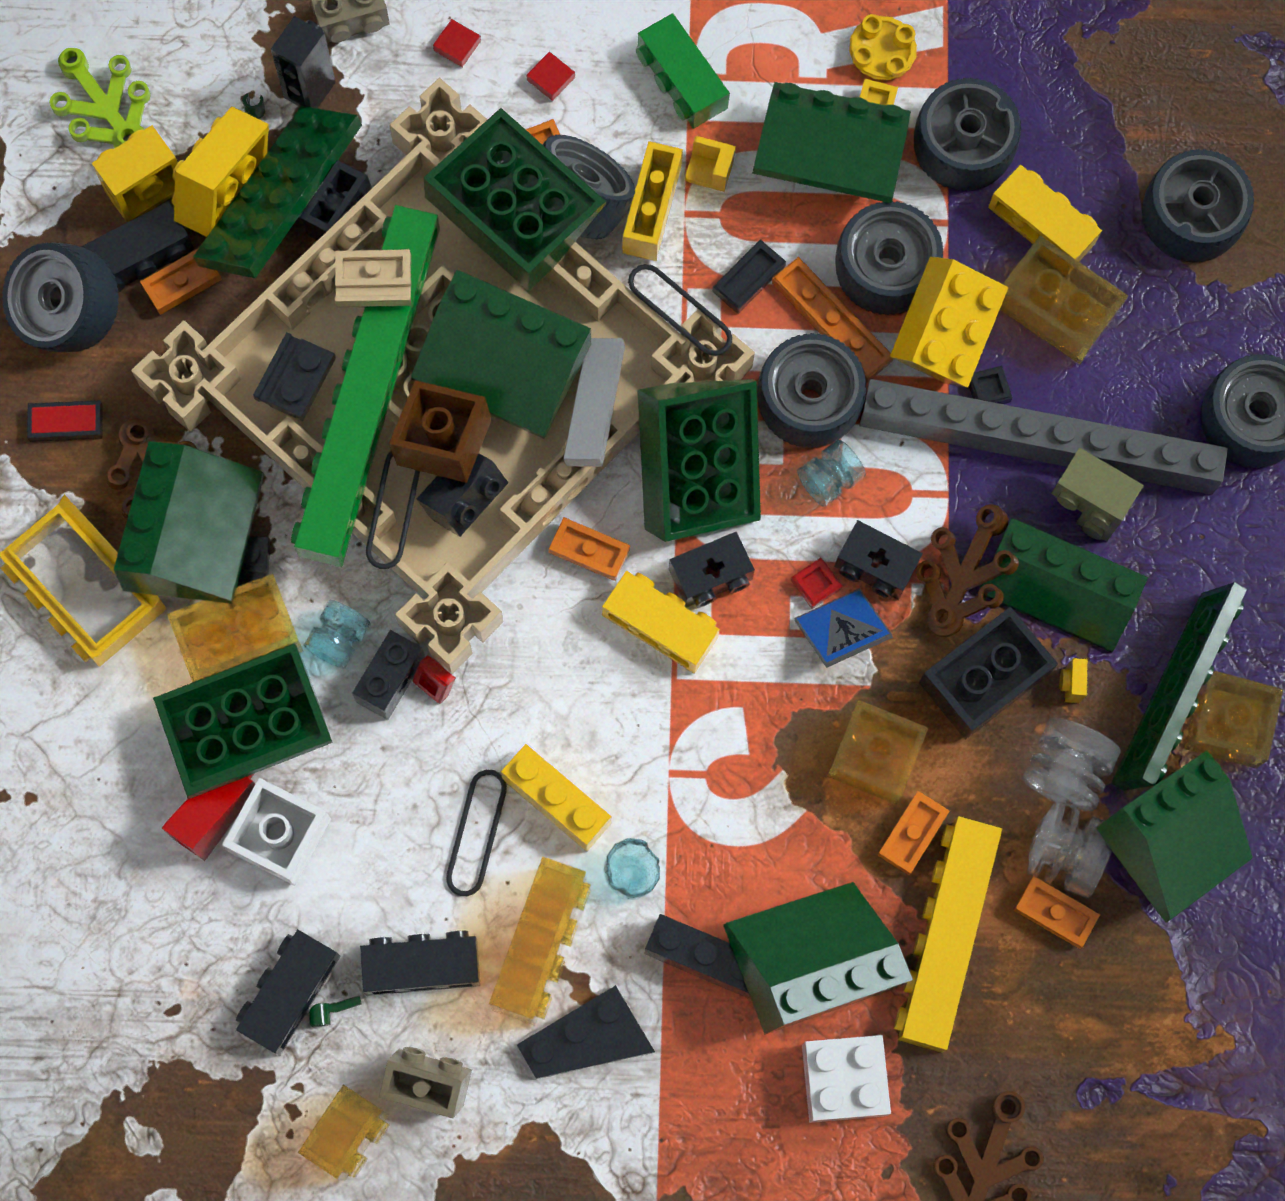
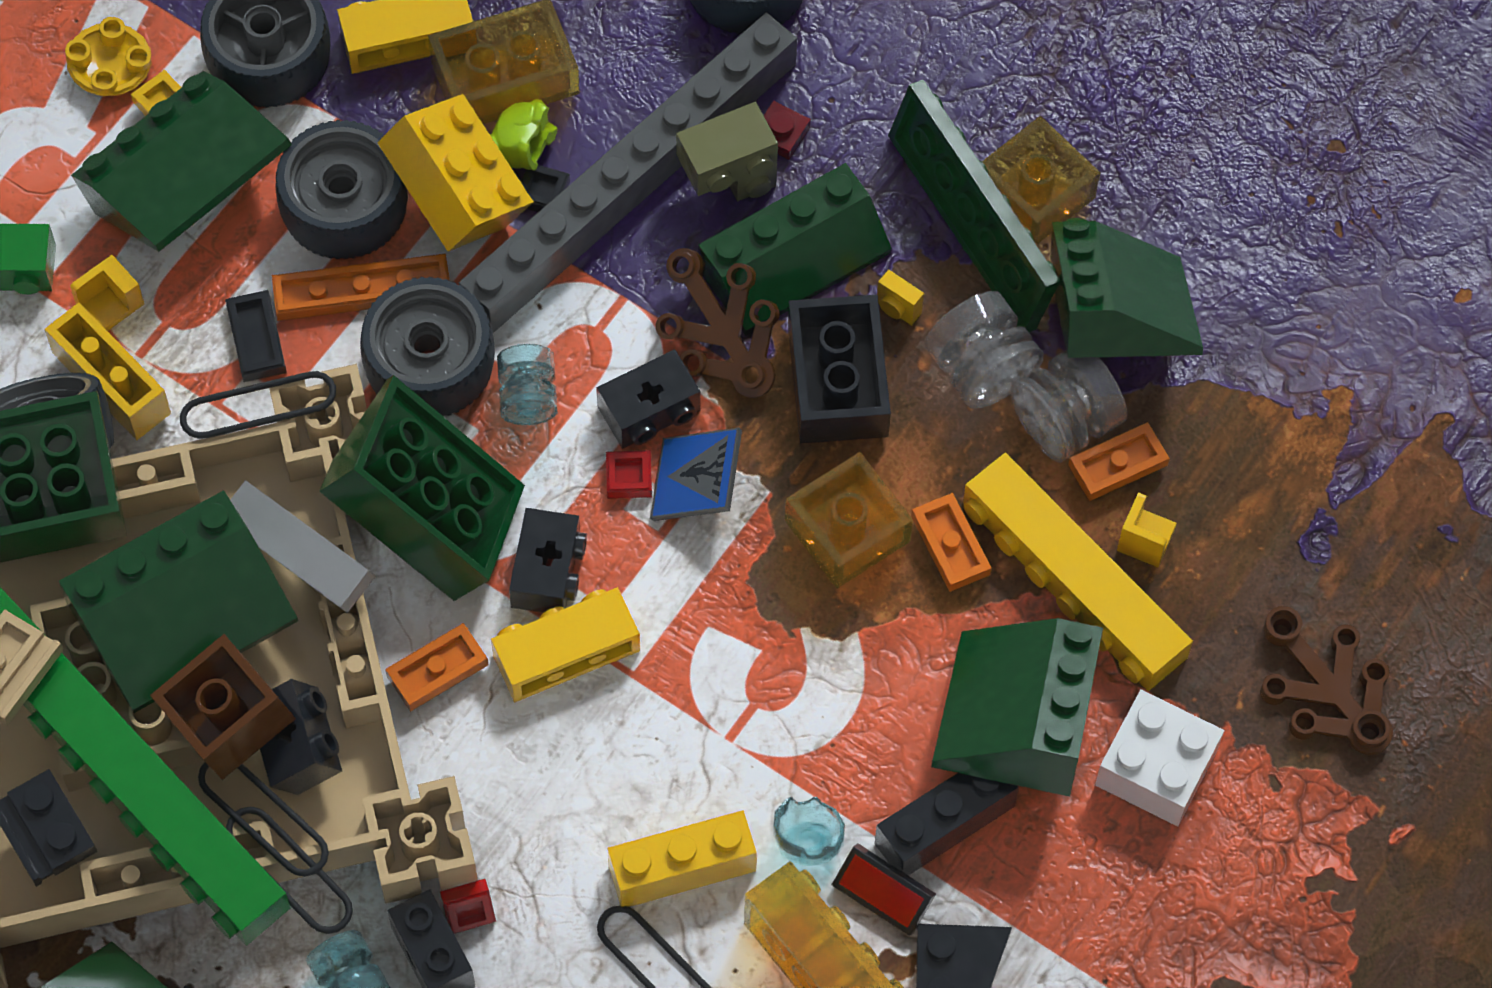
camera: 55 degrees left, 10 degrees down
none -> black piece [226,806,353,934]
none -> lime animal [490,99,558,170]
none -> dark red plate [764,100,811,160]
none -> tile [831,843,936,936]
none -> yellow panel [1117,492,1177,567]

